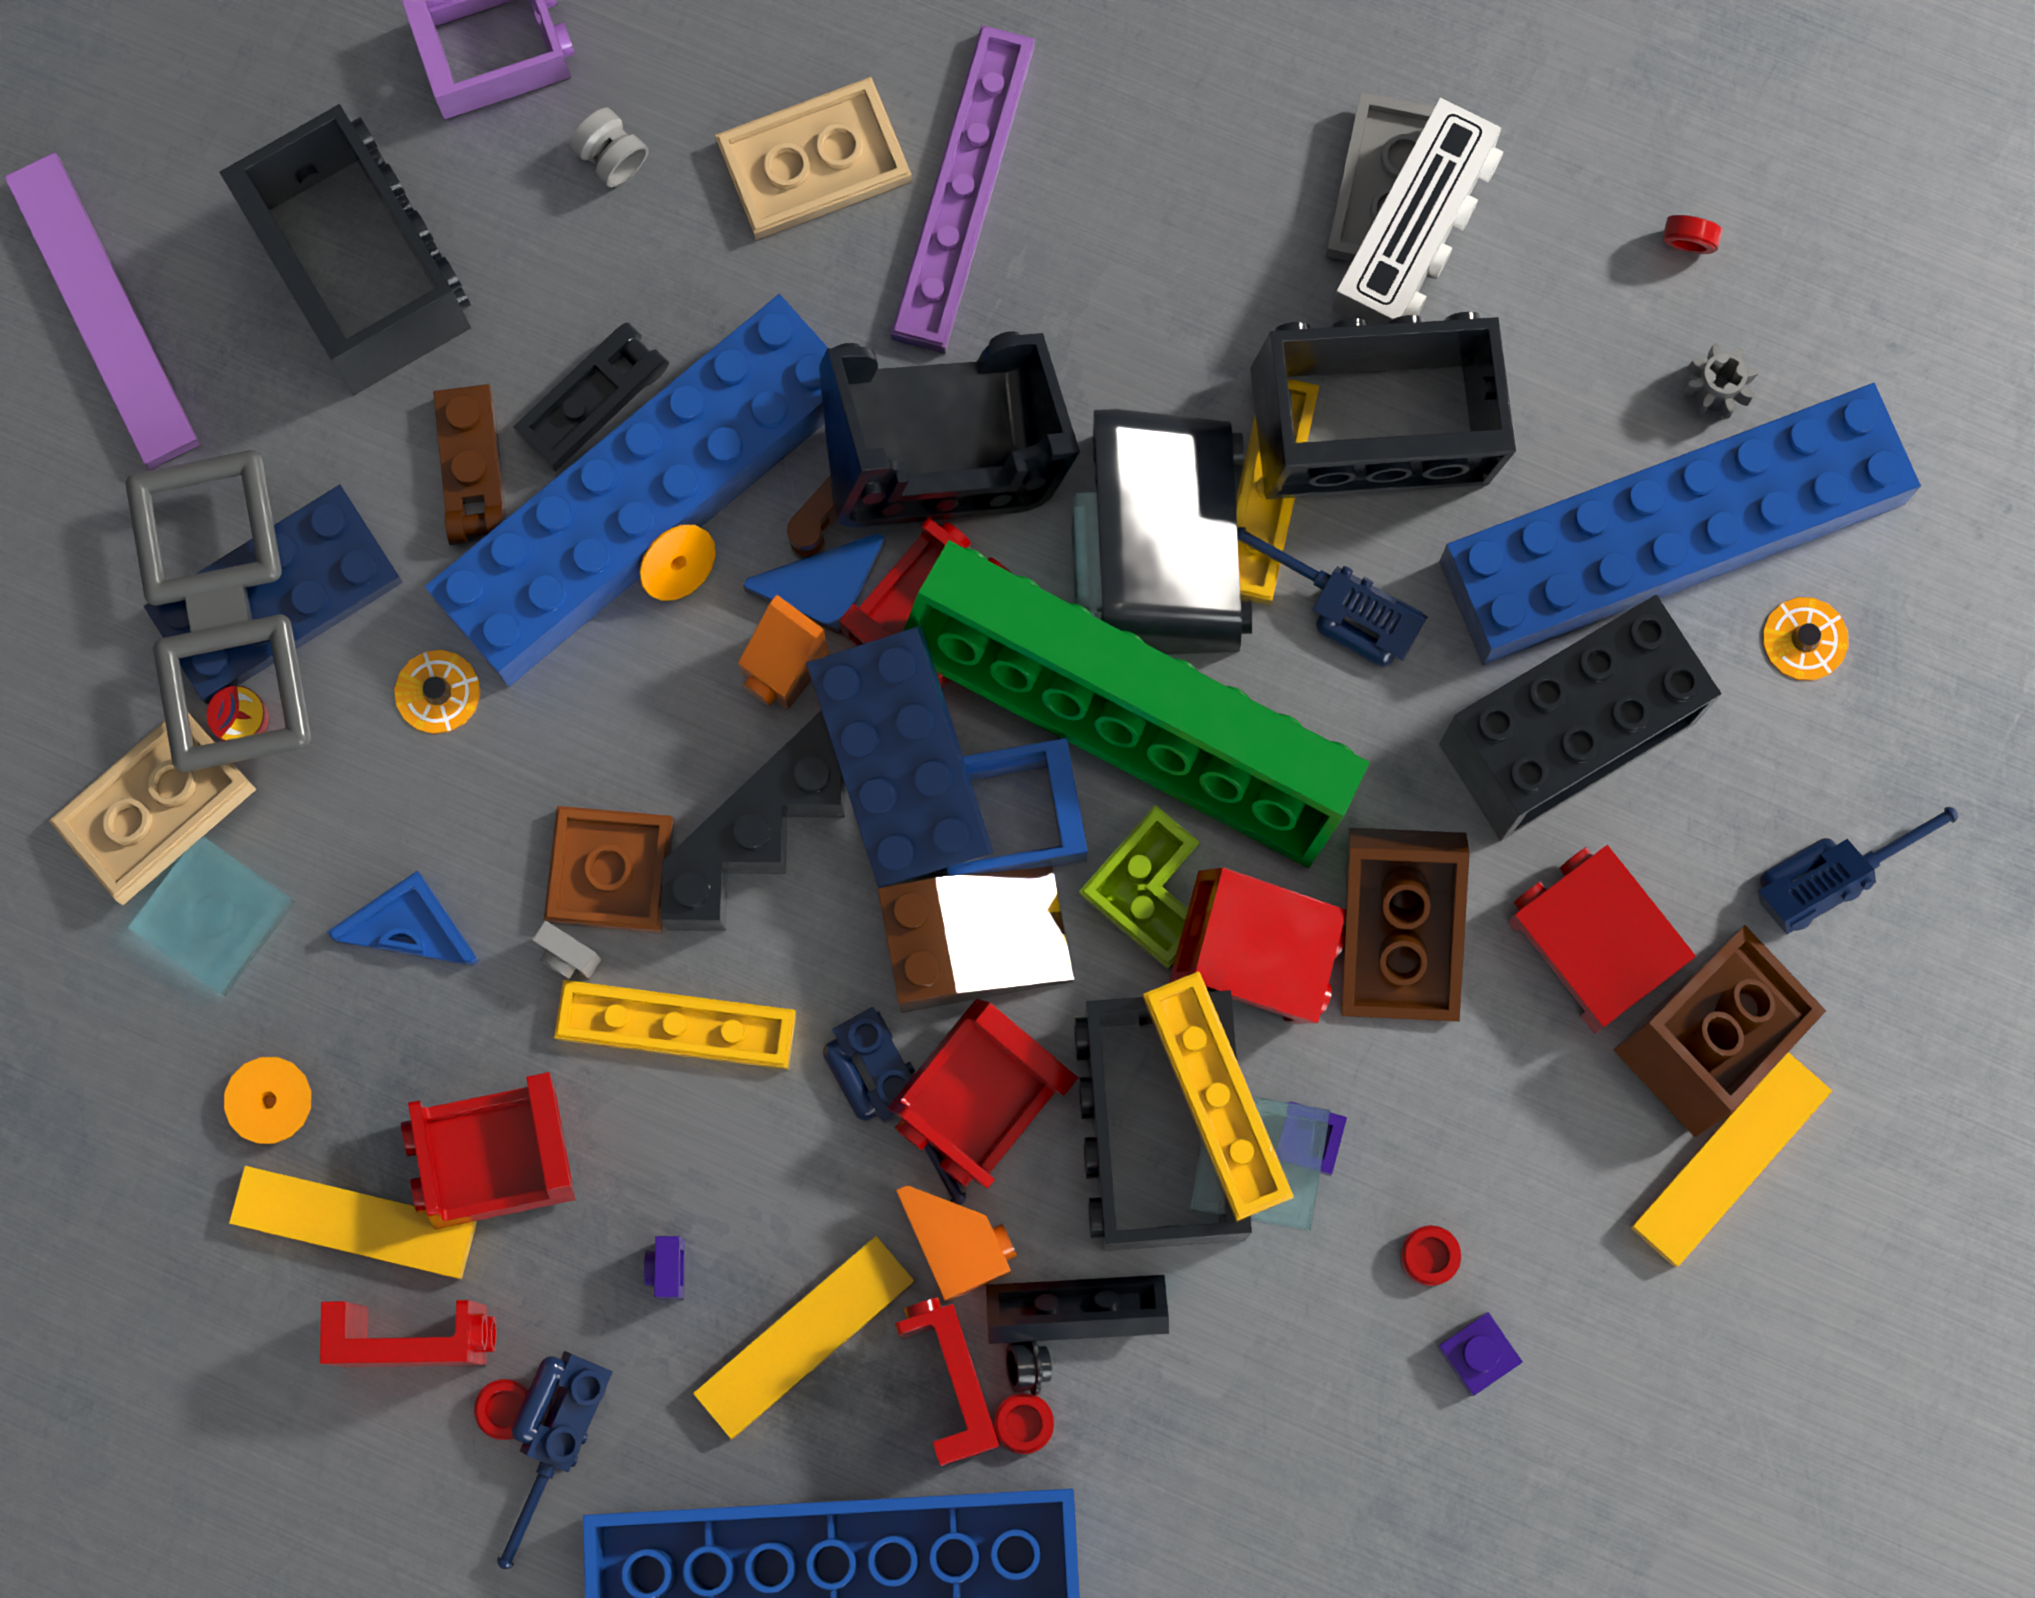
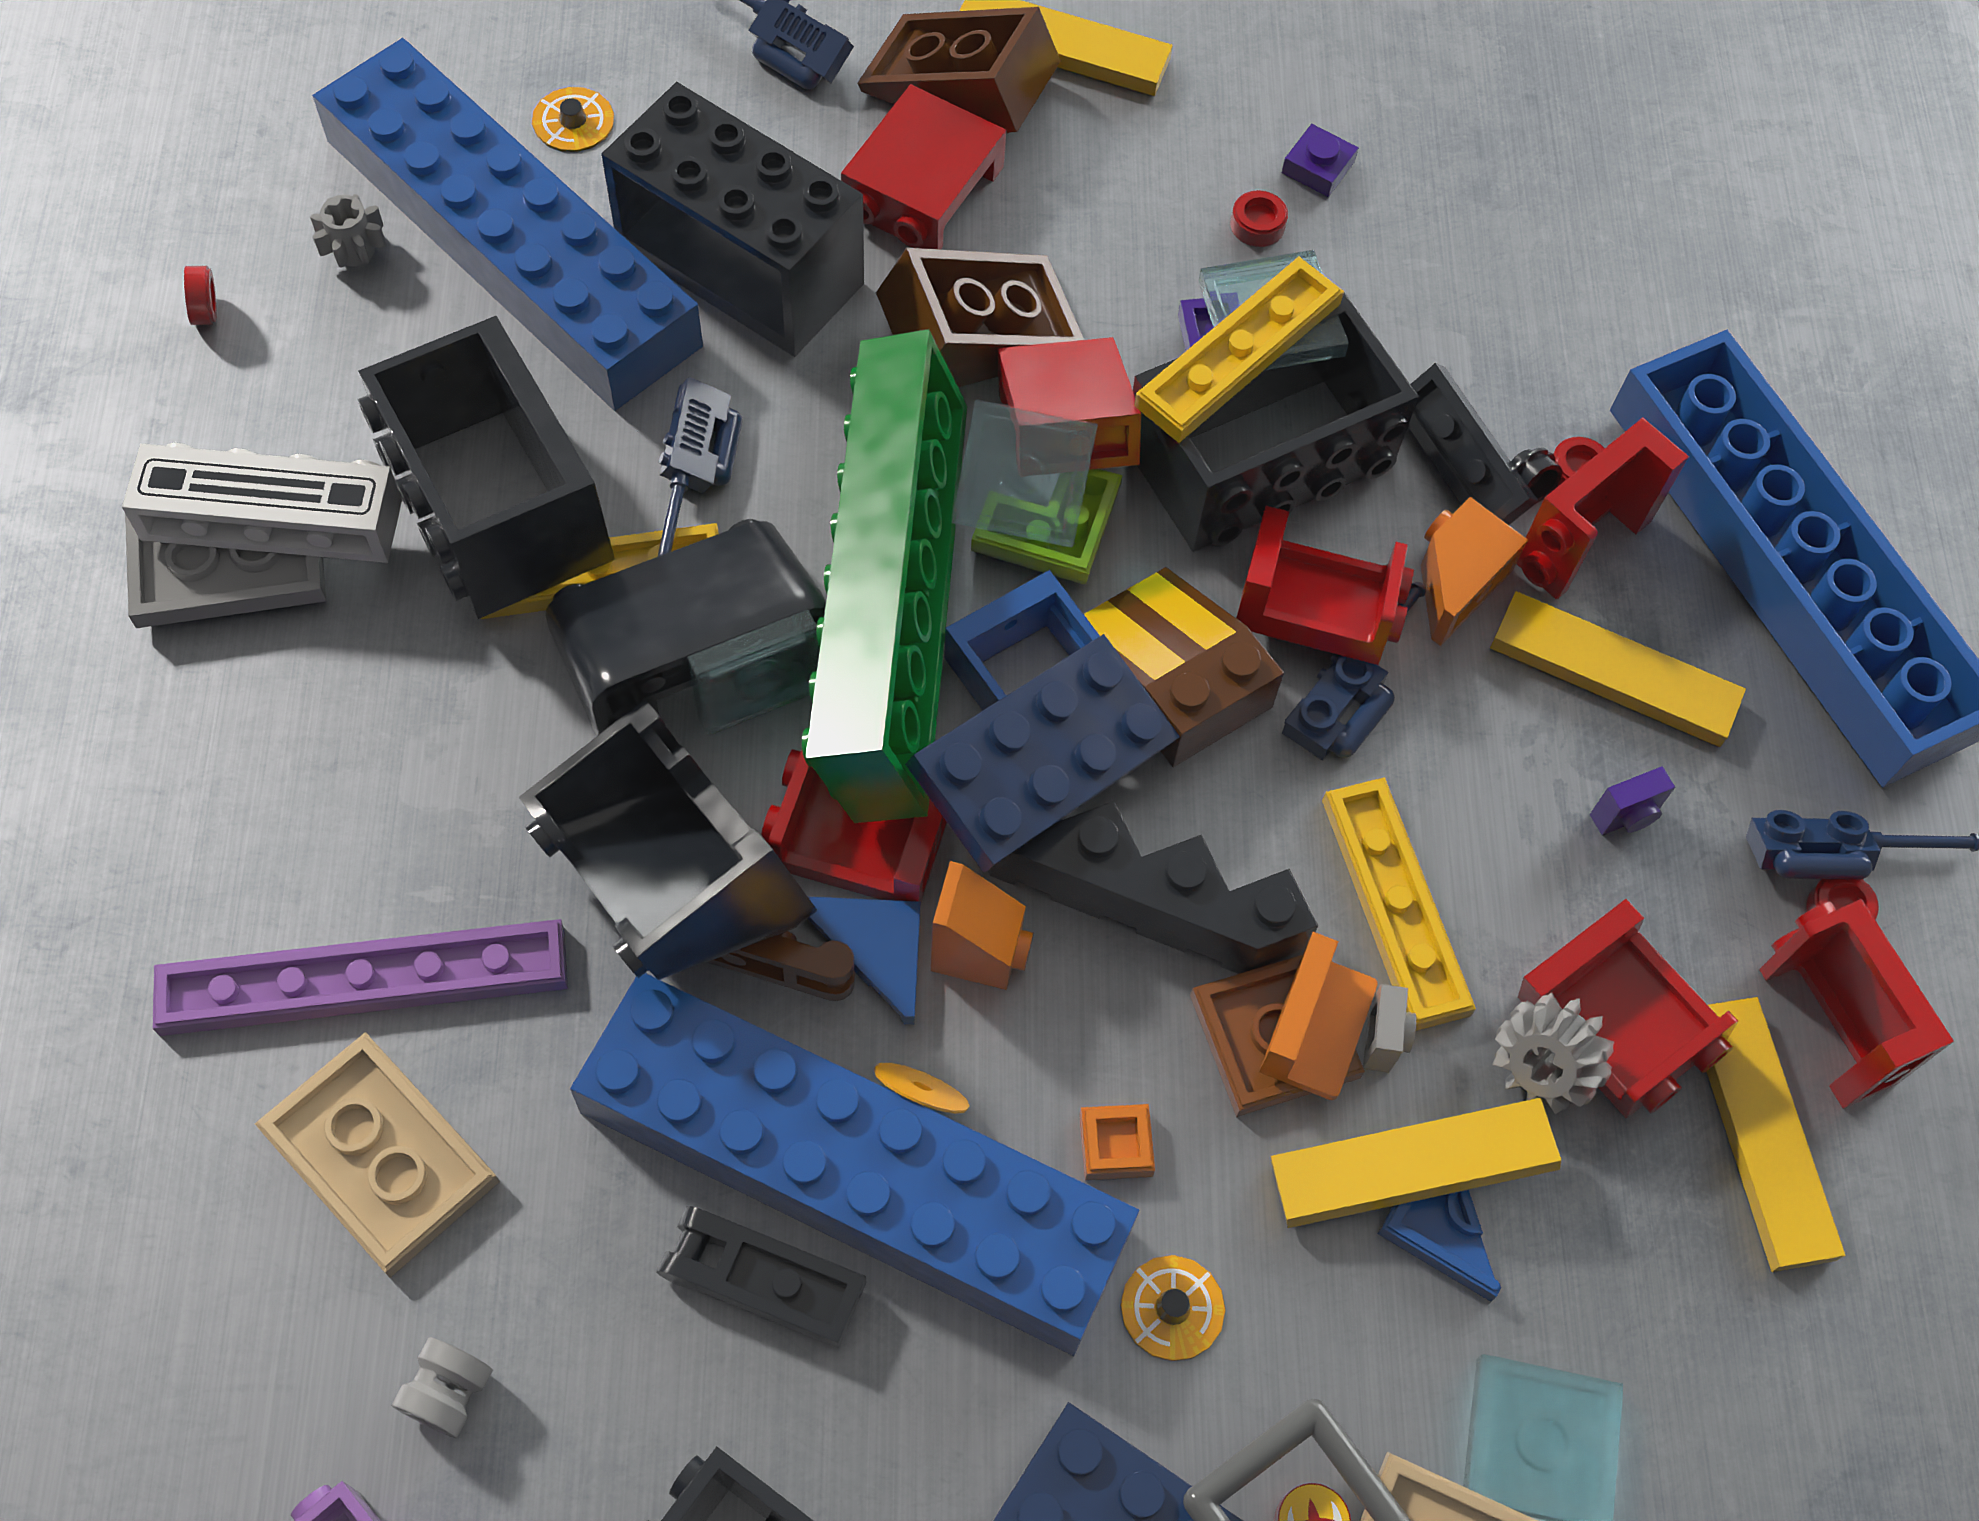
camera: 120 degrees left, 15 degrees down
light orange piece [224,1057,312,1144] -> none
reddish brown plate [433,384,506,546] -> none
none -> clear light blue tile [952,399,1098,548]
none -> orange tile [1079,1104,1155,1180]
none -> orange panel [1259,932,1378,1100]
none -> yellow tile [1271,1097,1562,1228]
none -> light grey gear [1493,993,1614,1114]

